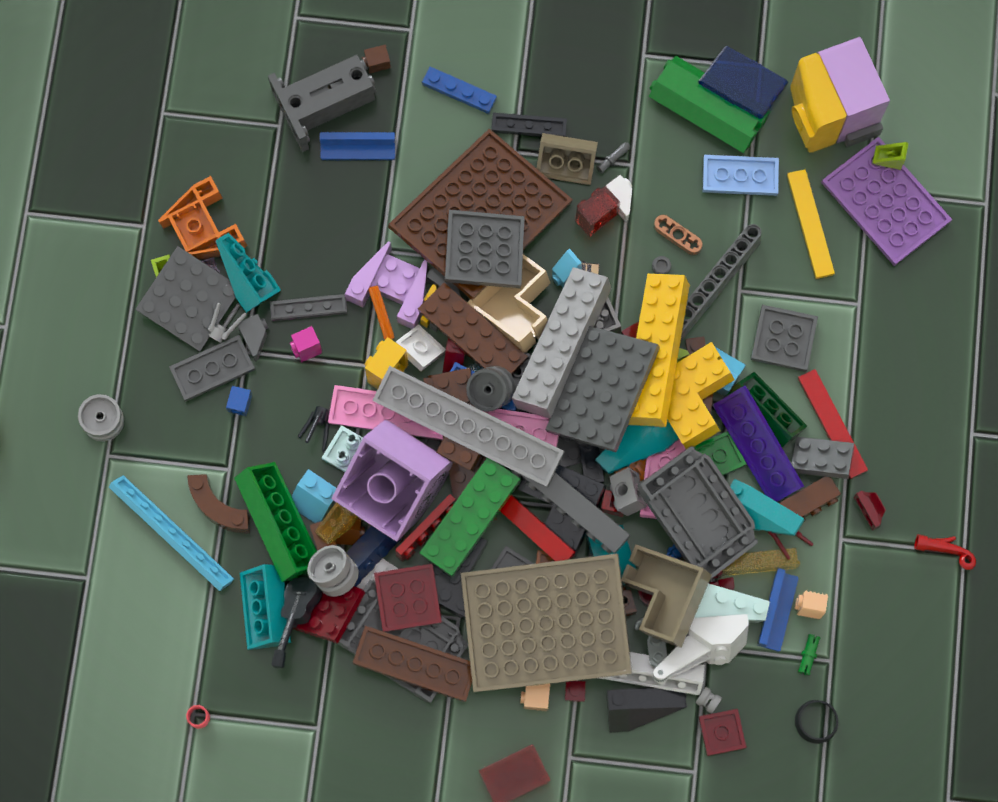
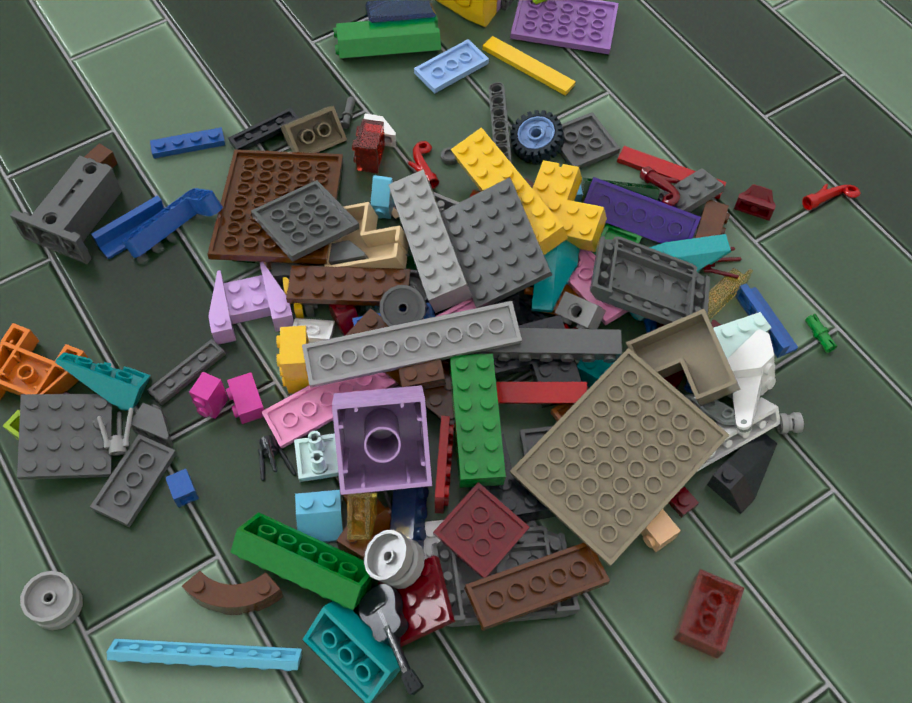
camera: 40 degrees left, 15 degrees down
orange axle [369,285,395,340] -> none
nougat beam [654,215,702,255] -> none
dark red plate [698,709,746,756] -> none
light nougat brick [794,590,828,619] -> none
black tyre [795,700,838,744] -> none
none -> blue beam [122,188,223,258]
none -> dark pink brick [226,372,264,424]
none -> dark grey slope [329,240,369,265]
none -> red plant [408,141,439,189]
none -> wheel [510,110,564,164]
none -> dark red plant [640,166,680,206]

